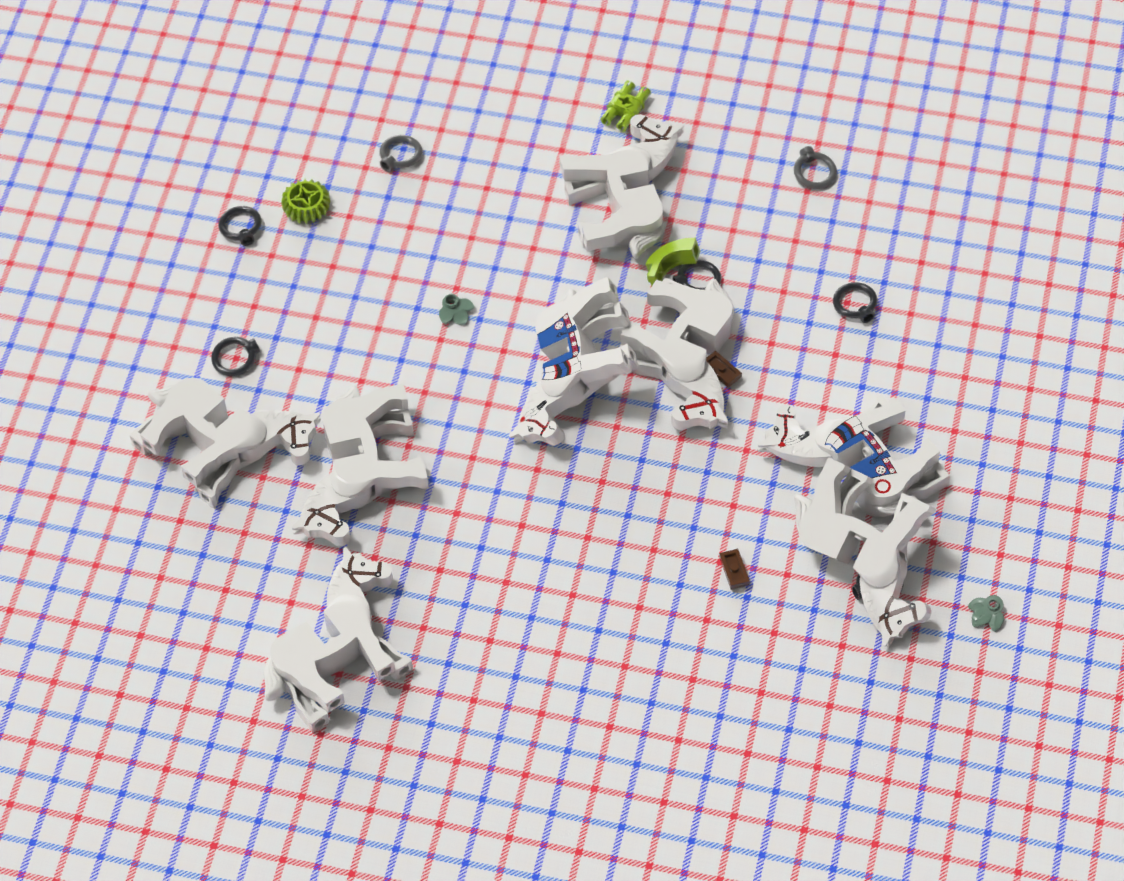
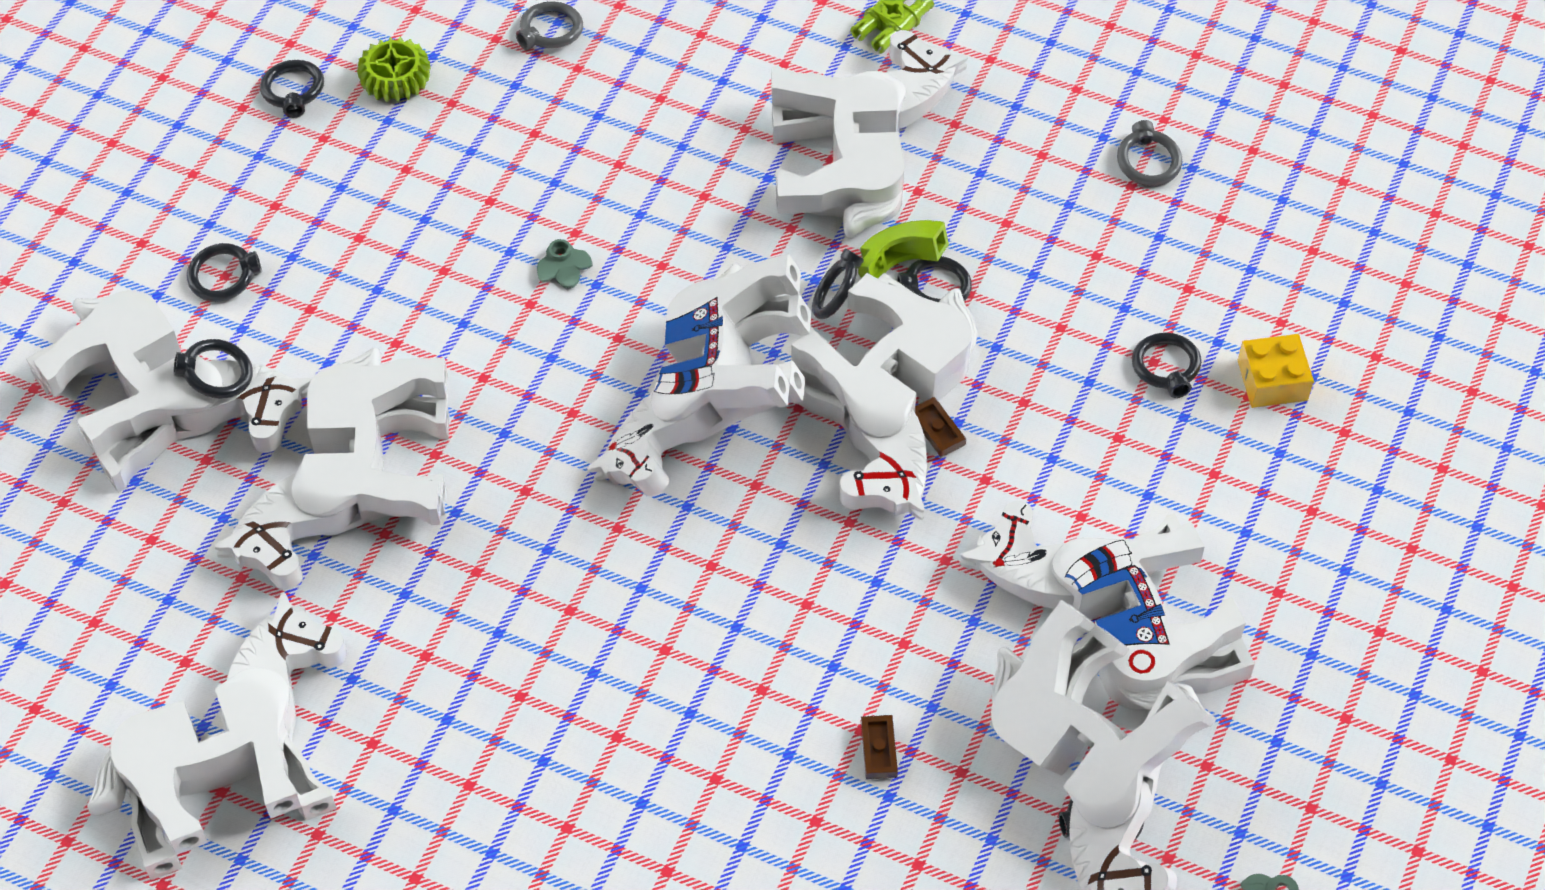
camera: 10 degrees right, 0 degrees up
none -> black piece [173,339,253,399]
none -> black piece [812,248,864,319]
none -> yellow brick [1237,334,1314,408]

